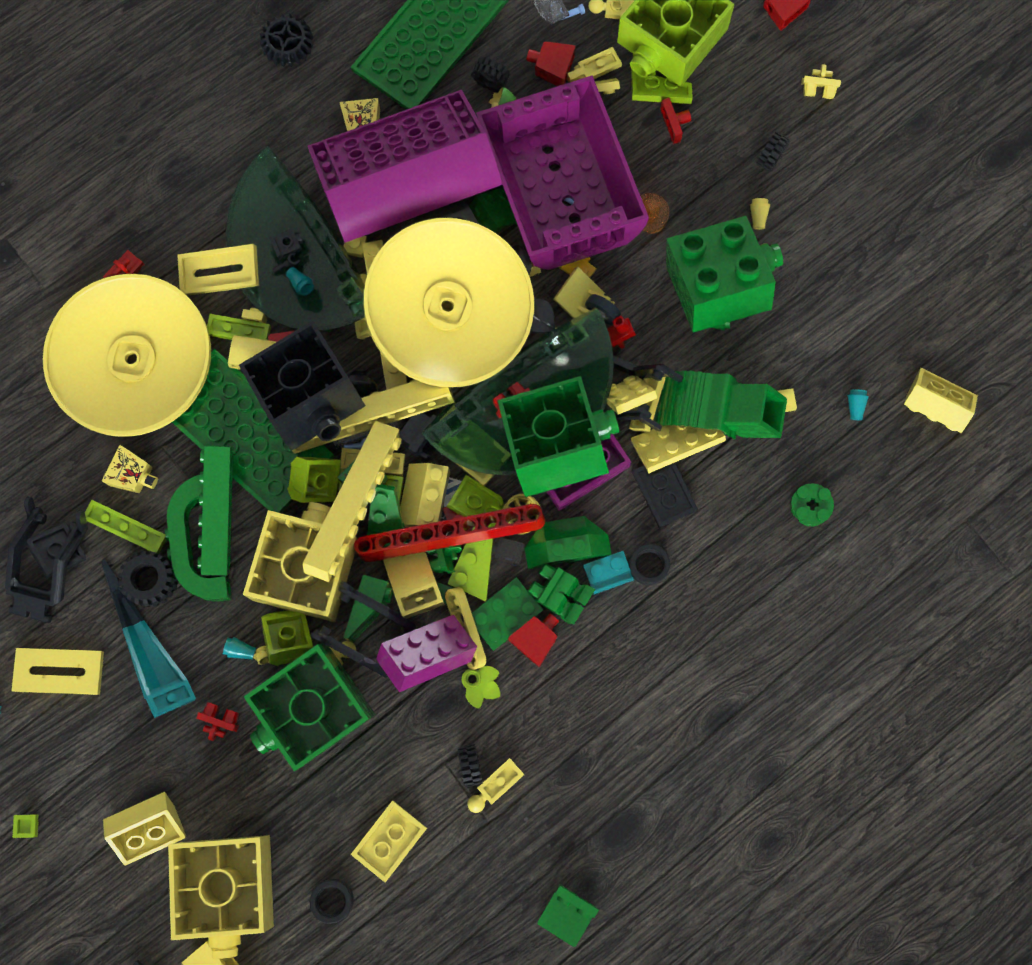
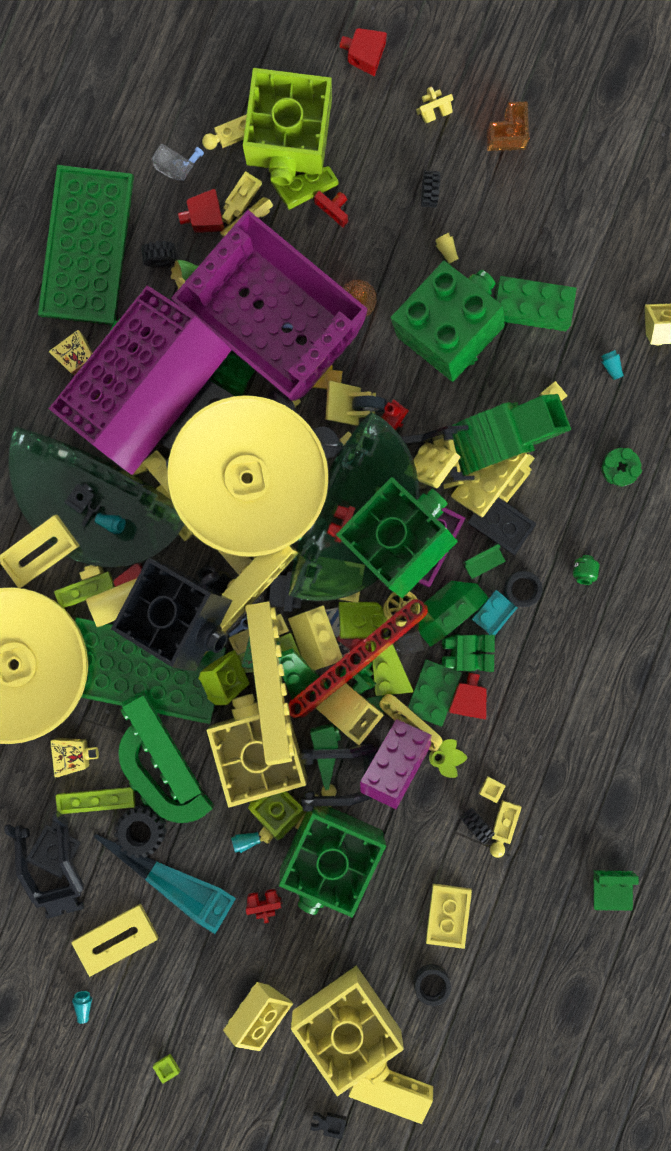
camera: 30 degrees left, 10 degrees up
none -> green panel [462,544,506,579]
none -> light yellow plate [479,776,505,803]
none -> clear orange brick [487,102,529,151]
none -> green piece [495,276,577,332]
none -> light yellow hinge [498,454,535,503]
none -> green head [573,555,600,585]

